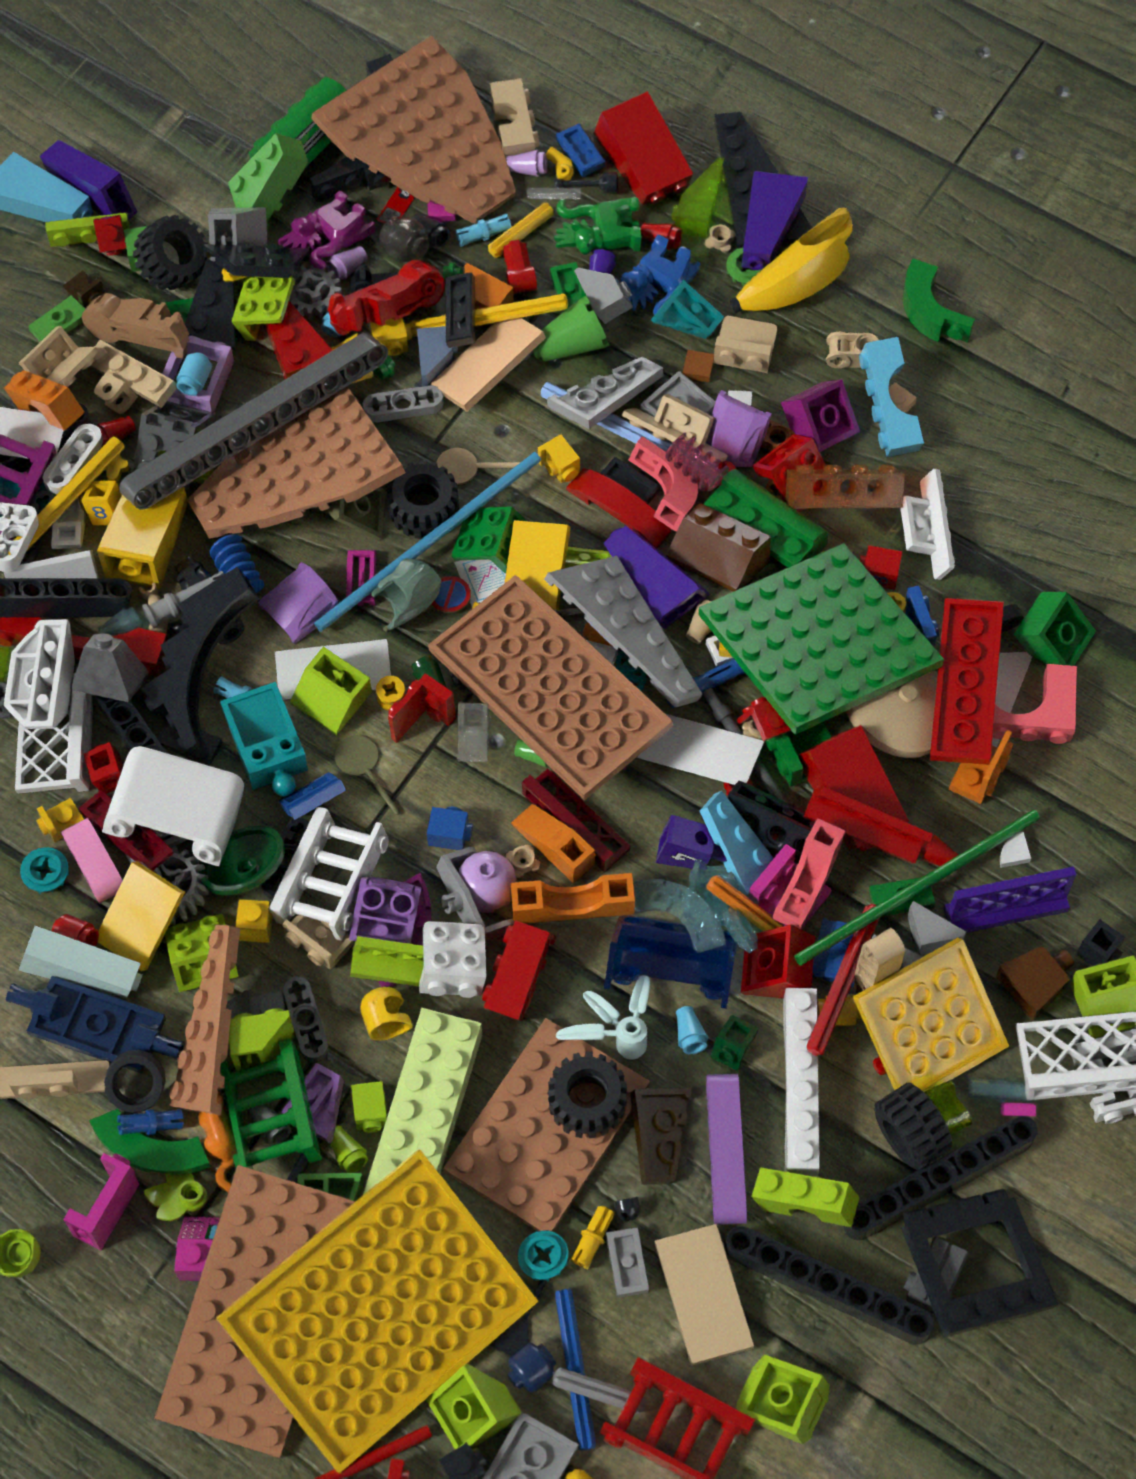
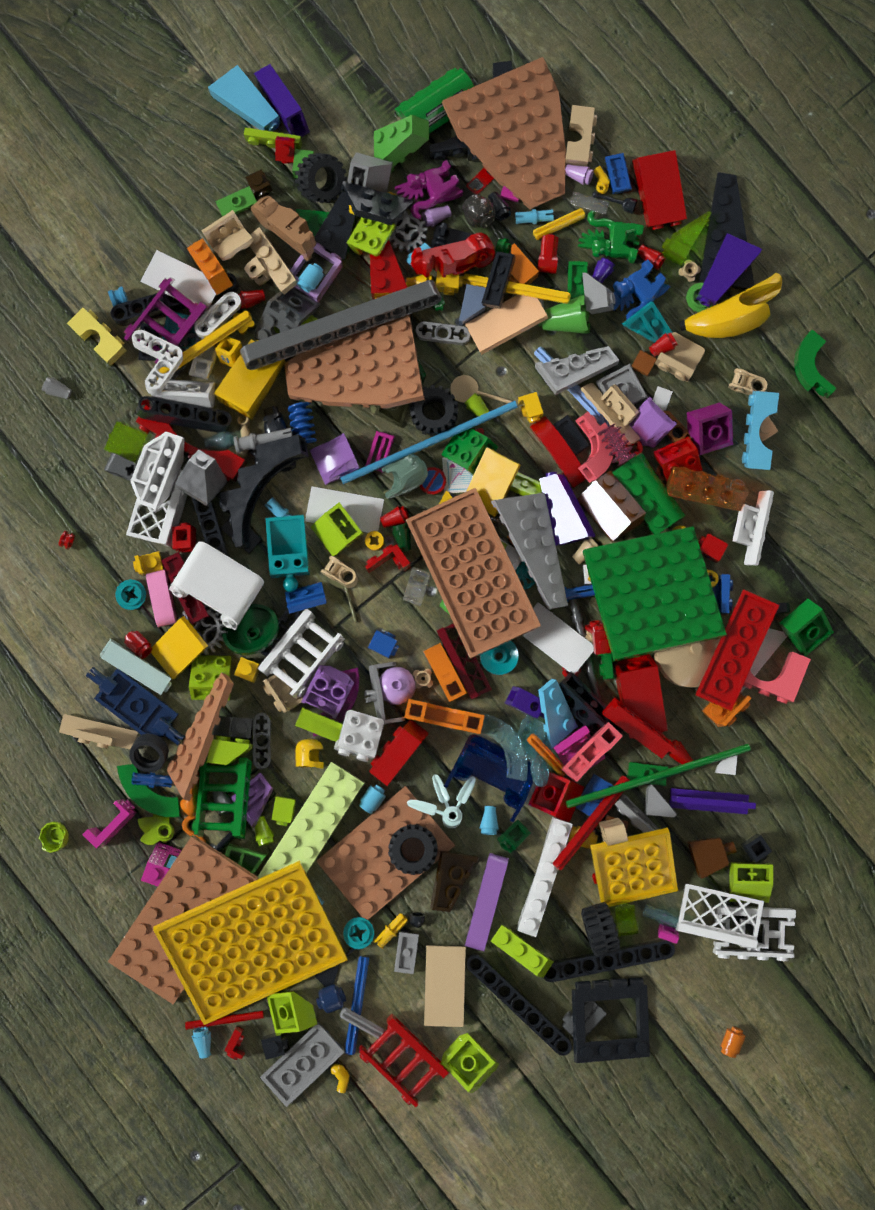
camera: 20 degrees right, 20 degrees up
none -> tan piece [320,556,358,588]
none -> medium azure brick [359,784,386,814]
none -> red cone [380,506,409,528]
none -> lime cone [464,393,490,416]
none -> teal dish [480,641,519,675]
none -> red cone [649,332,678,357]

